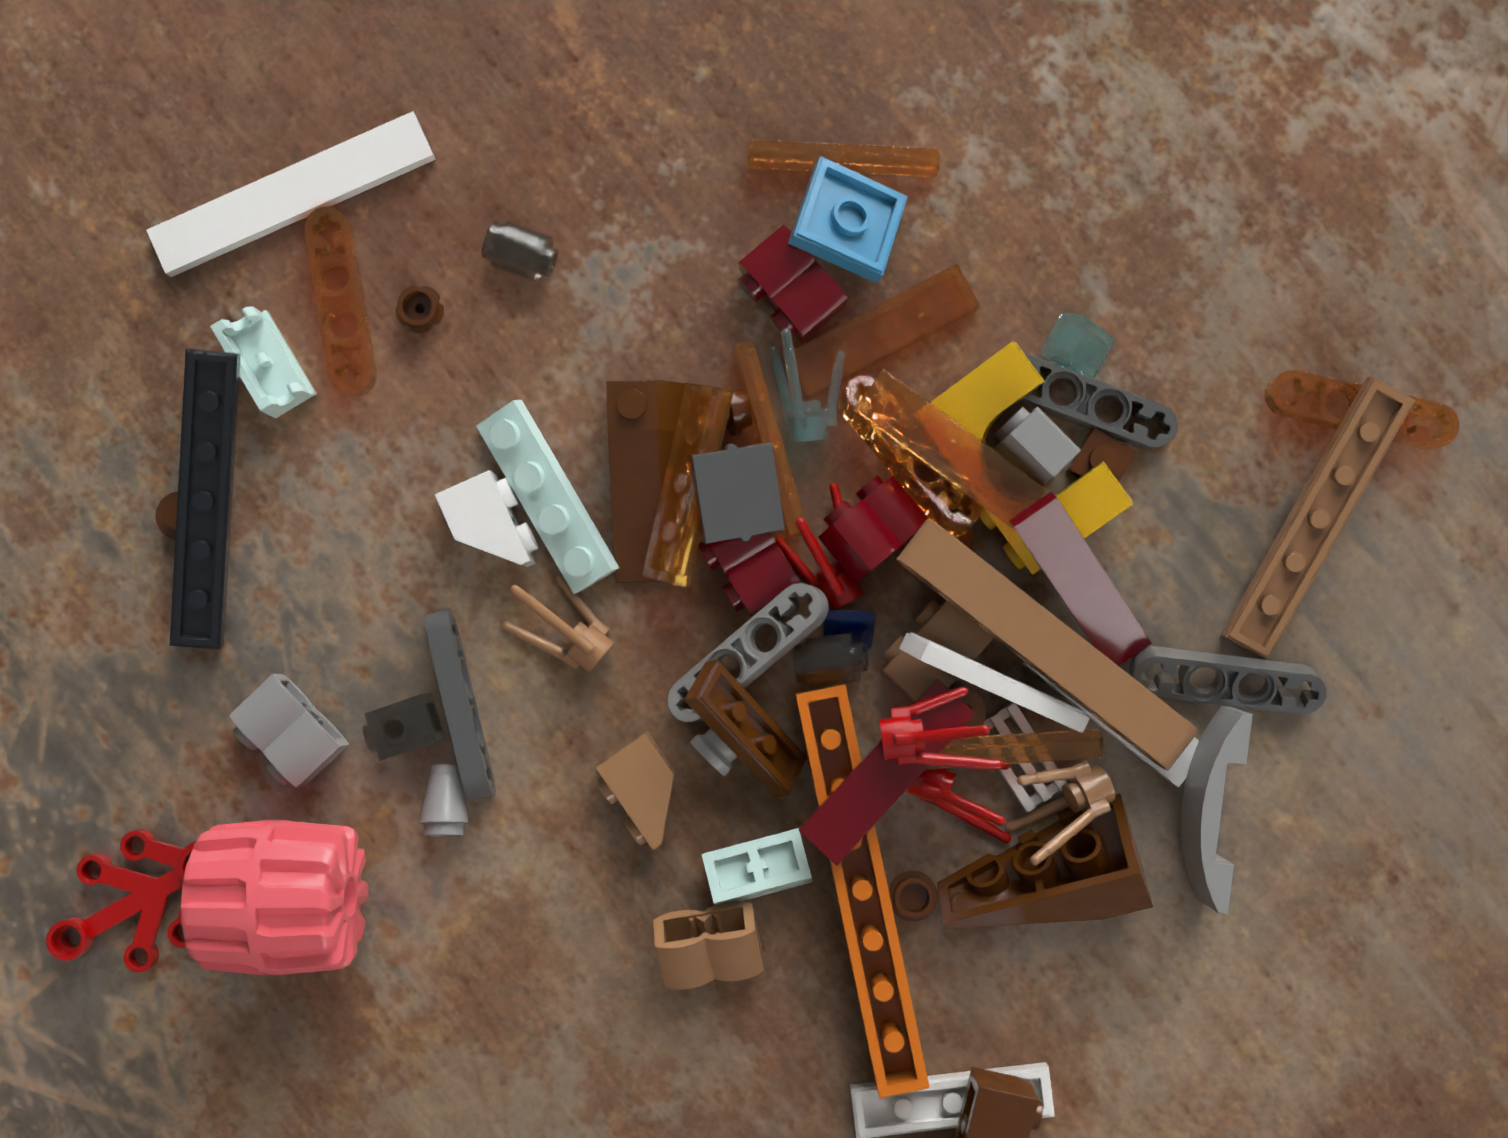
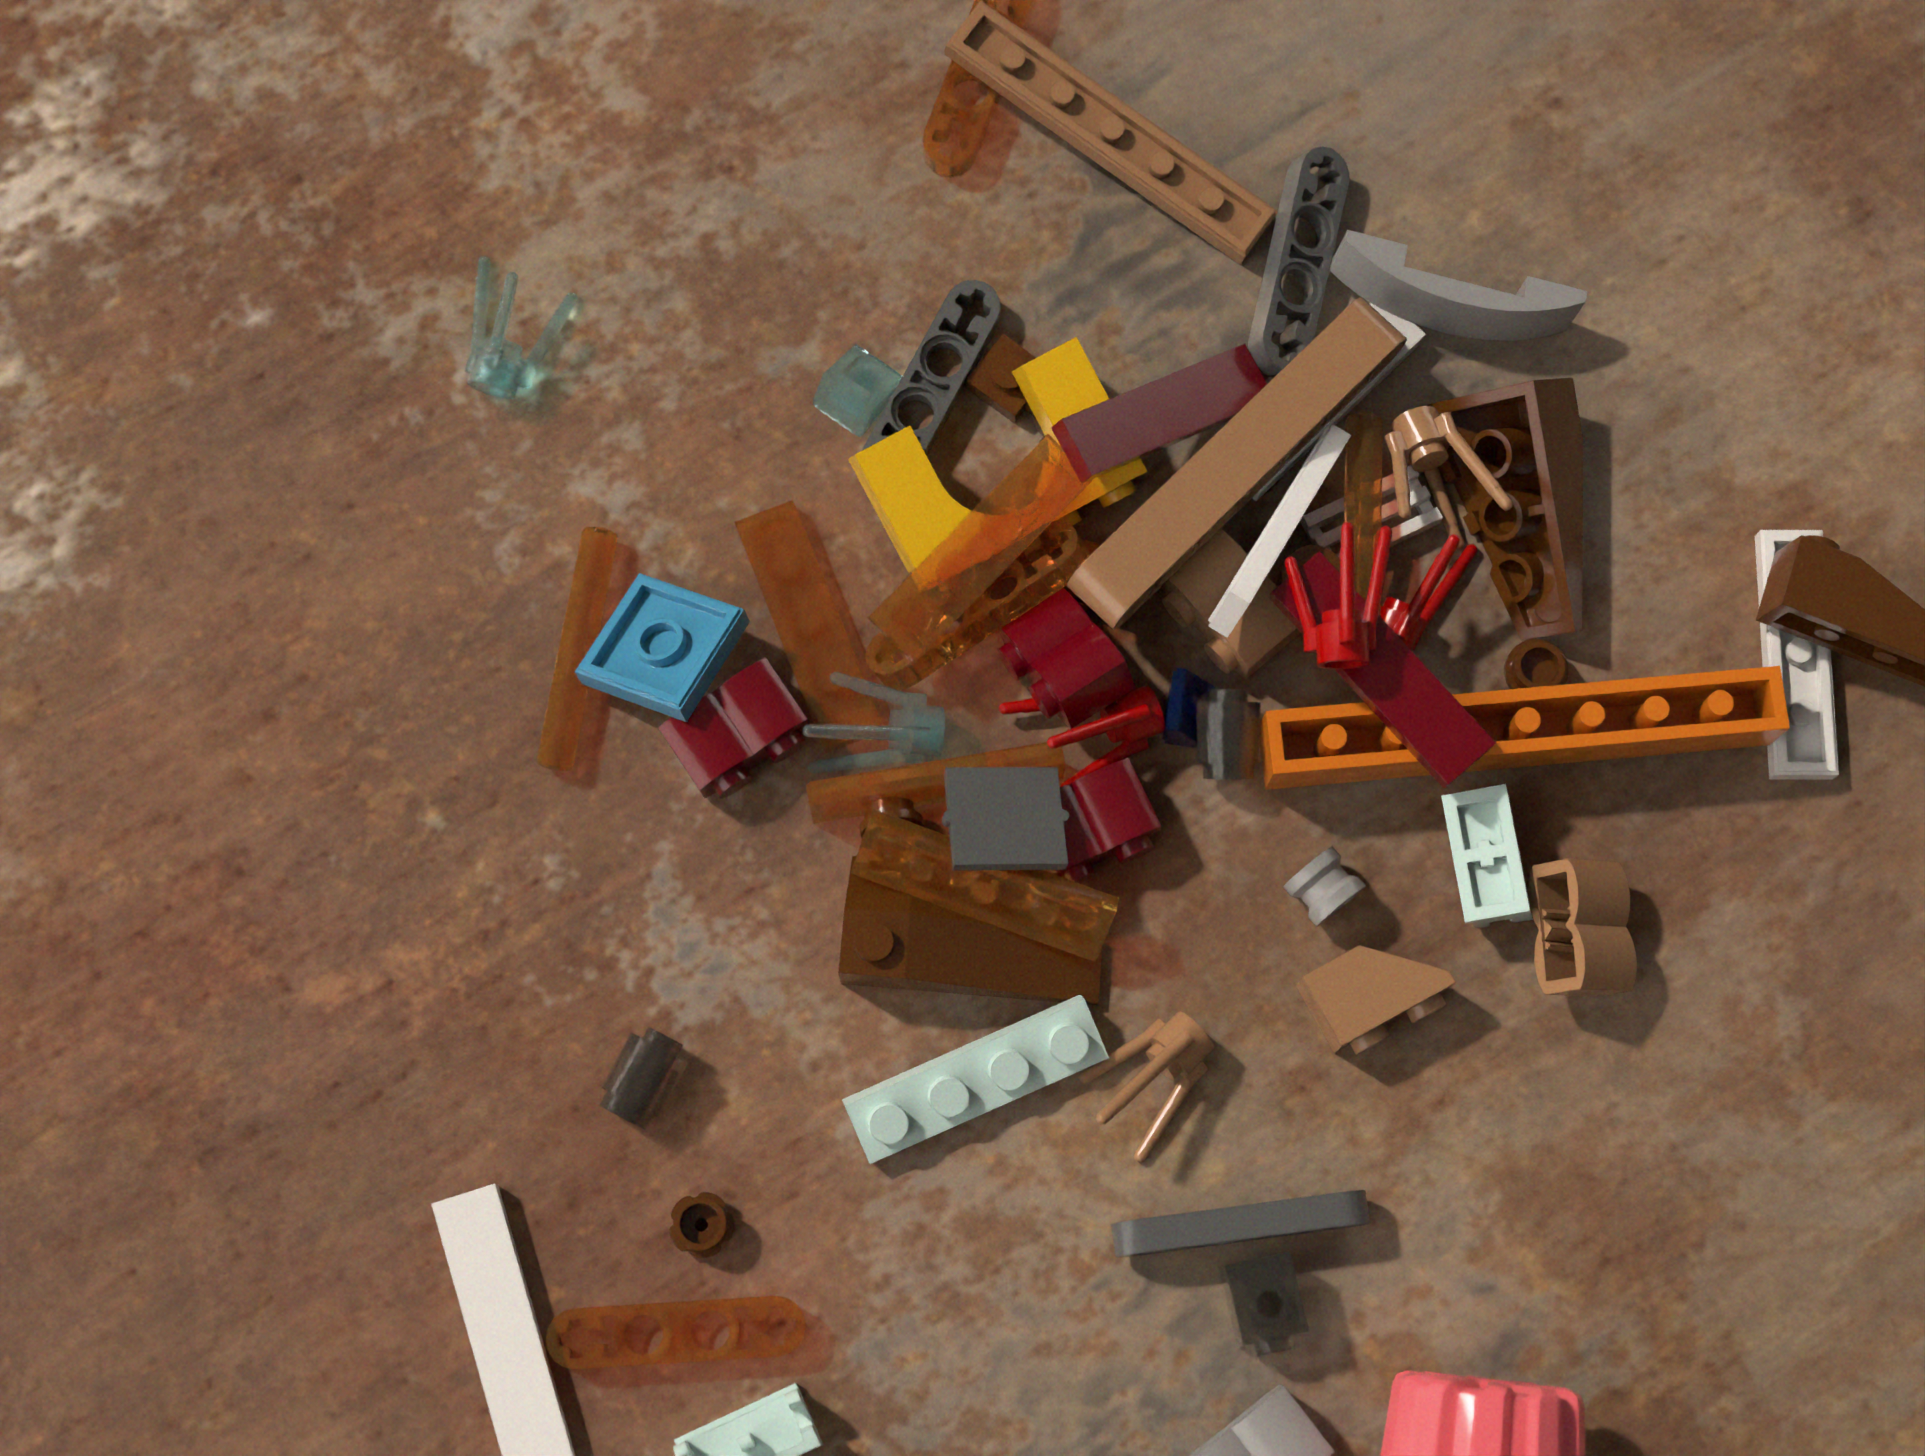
camera: 85 degrees left, 10 degrees down
light grey cone [419,765,469,837] -> none
white slope [435,470,538,567] -> none
light grey beam [668,583,829,722] -> none
reddish brown tile [684,659,807,797] -> none
light grey brick [994,406,1081,490] -> none
none -> clear light blue plant [465,256,578,399]

